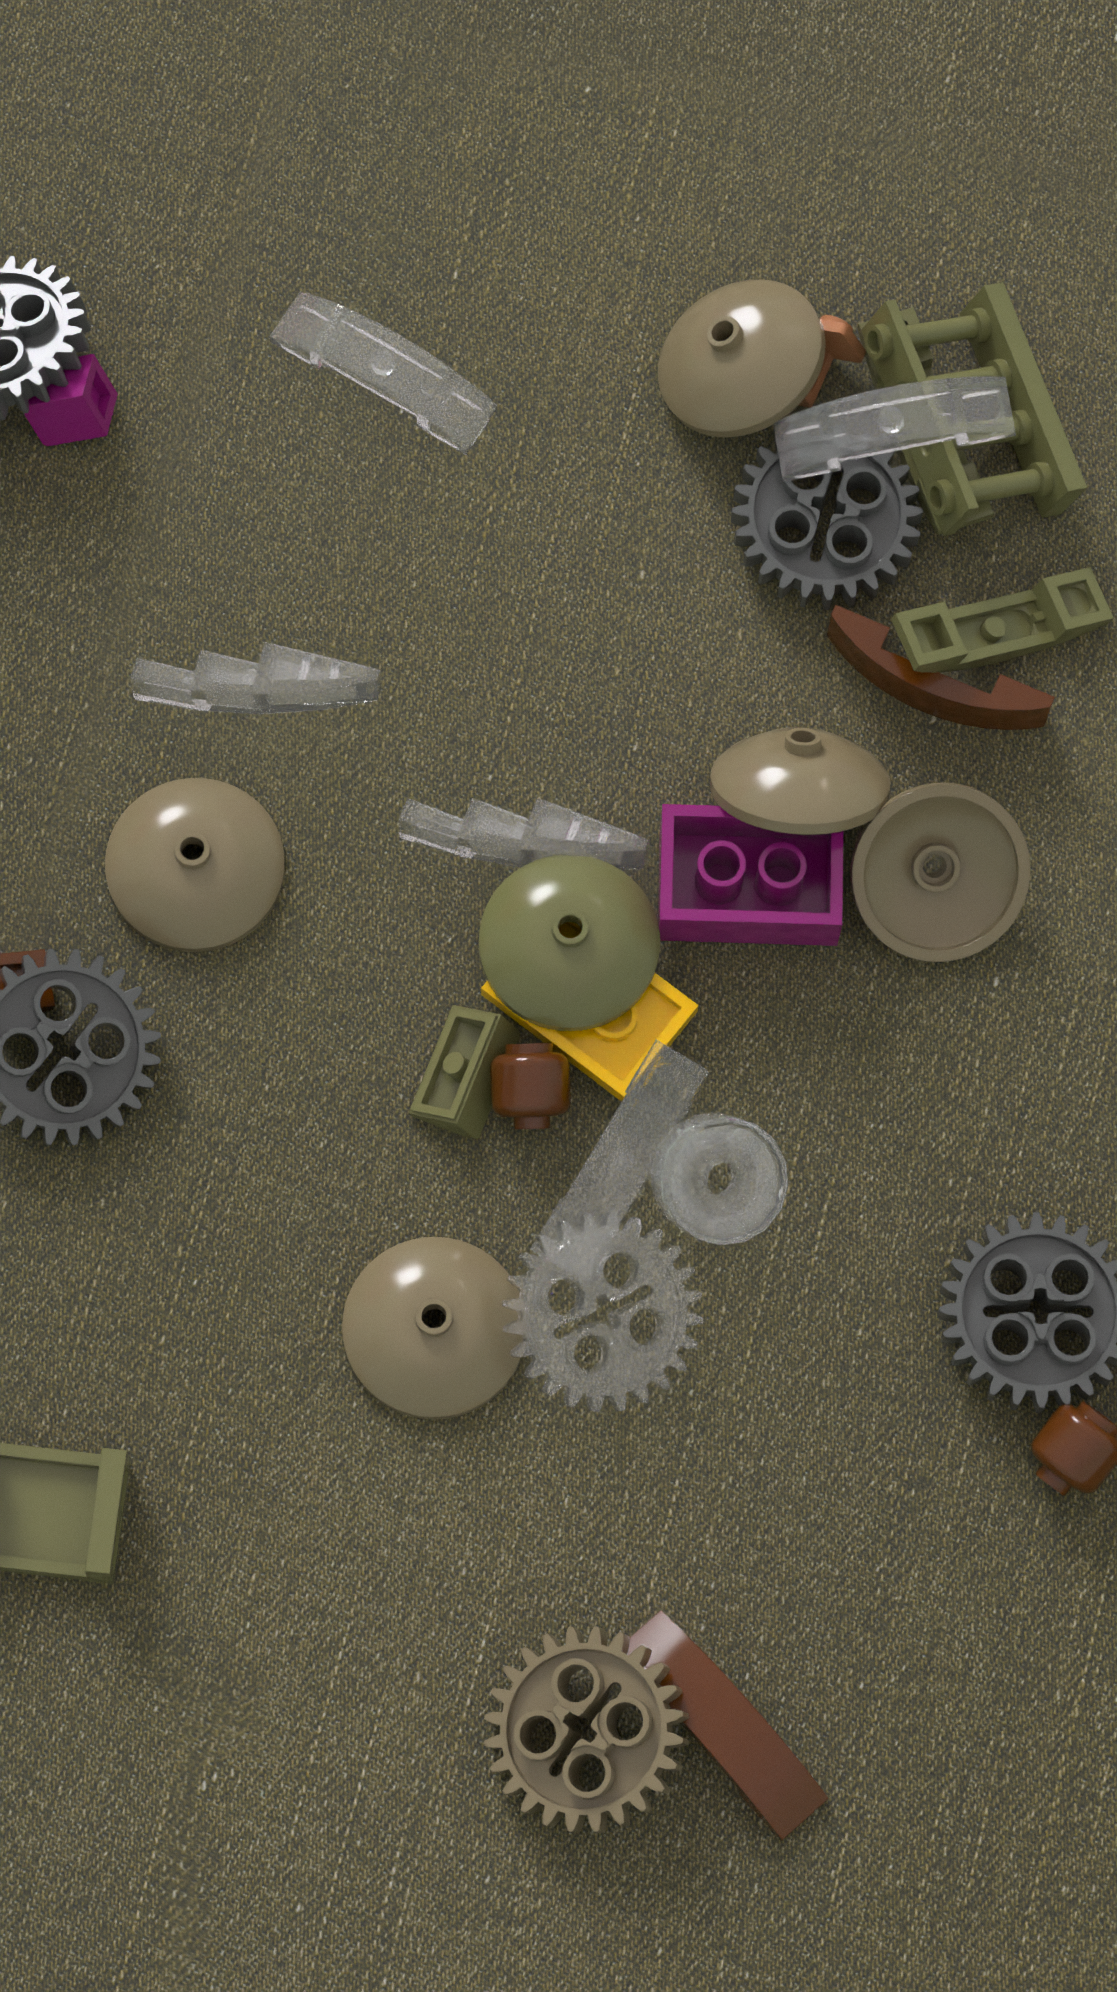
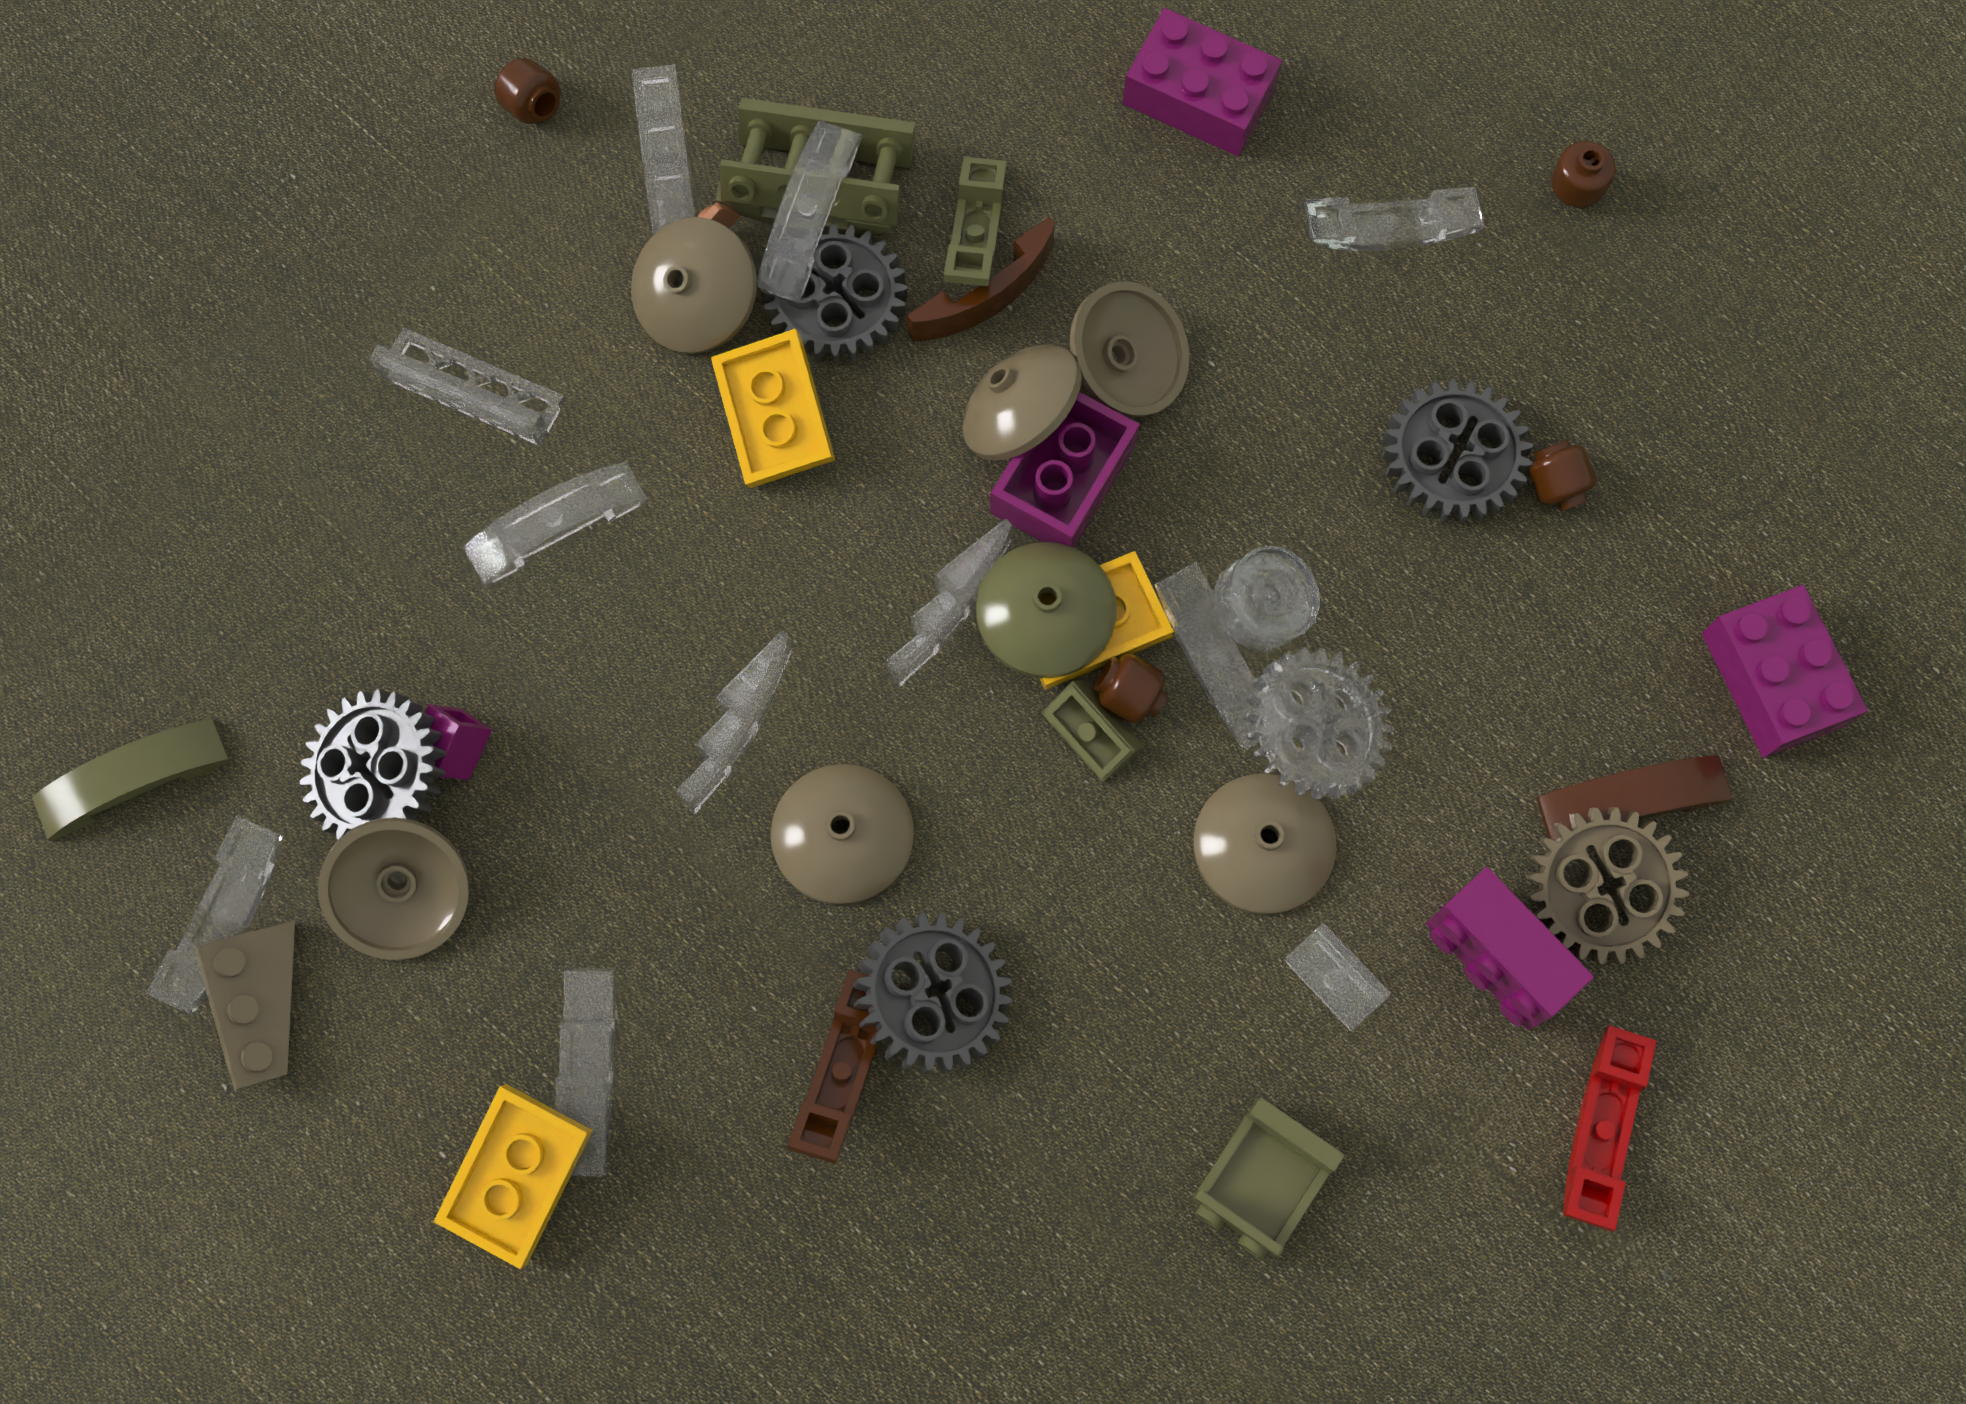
camera: 60 degrees left, 0 degrees up
none -> clear fence [370,327,565,446]
none -> reddish brown head [494,58,561,125]
none -> clear slope [631,64,696,235]
none -> yellow plate [711,328,835,488]
none -> clear slope [1284,923,1391,1032]
none -> magenta brick [1425,867,1594,1031]
none -> red slope [1563,1025,1657,1232]
none -> magenta brick [1701,584,1868,758]

